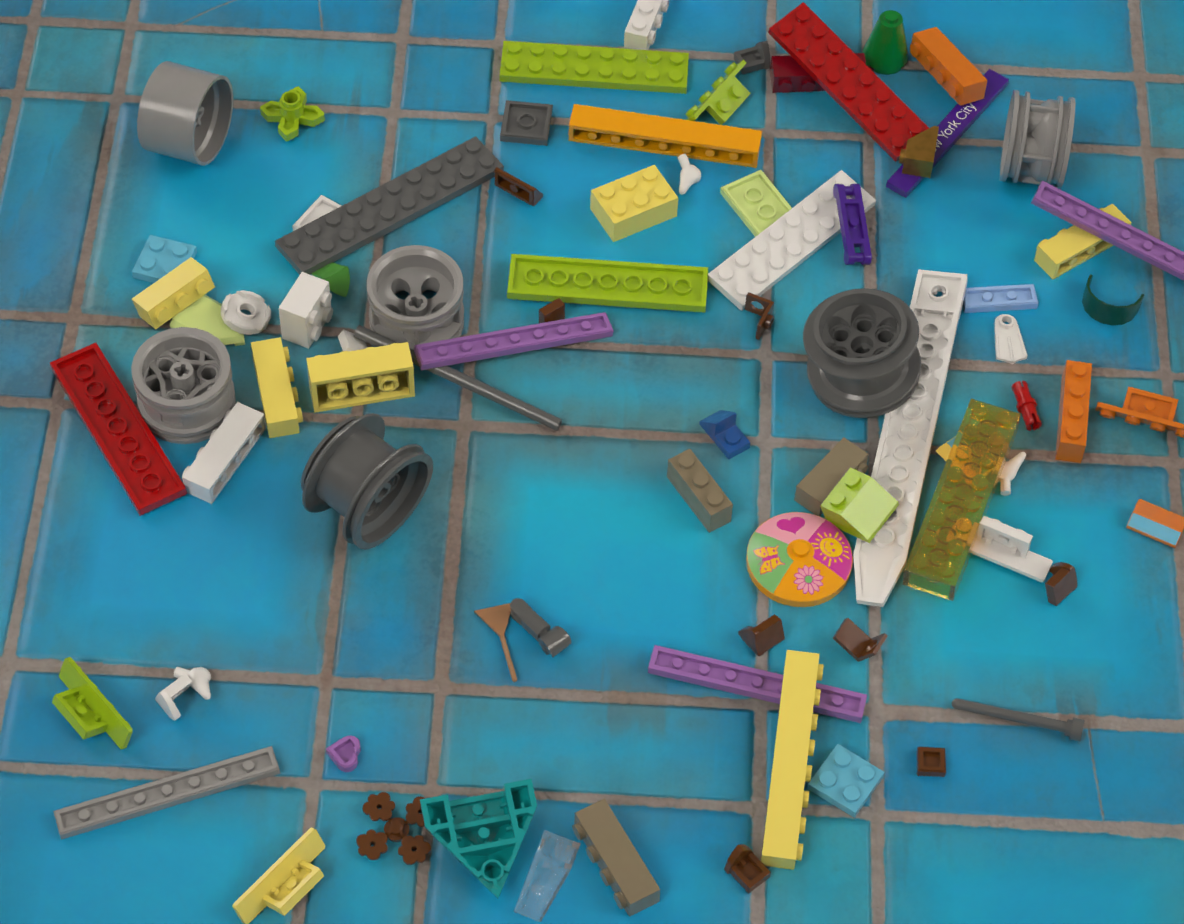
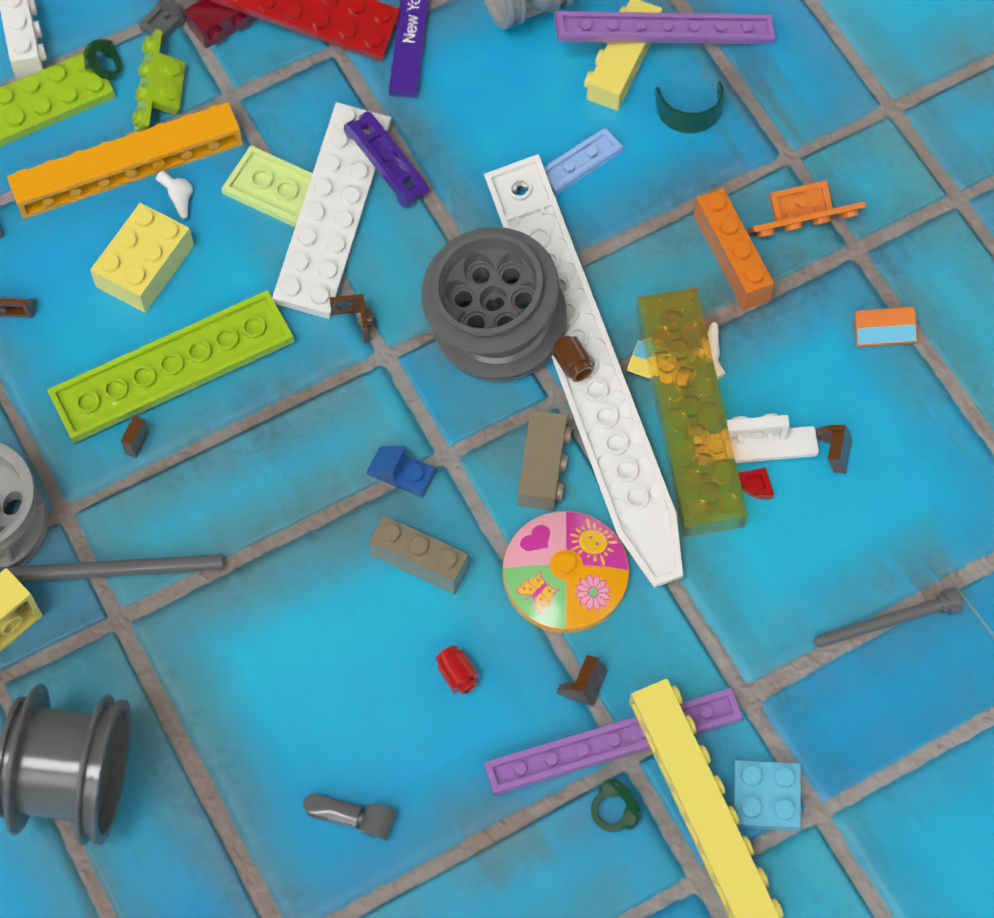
camera: 30 degrees left, 10 degrees up
medium lavender tile [414,312,614,370] -> none
medium nougat piece [474,603,517,682] -> none
lime slope [820,467,899,543] -> none
reddish brown bracket [833,618,888,662] -> none
pearl gold slope [899,126,939,178] -> none
reddish brown tile [916,747,946,777] -> none
white piece [994,314,1027,364] -> none
red pin [1011,380,1042,431] -> none
none -> dark green piece [83,38,122,80]
none -> red brick [435,645,480,695]
none -> reddish brown brick [552,336,594,382]
none -> dark green piece [591,779,641,832]
none -> red tile [735,467,774,500]

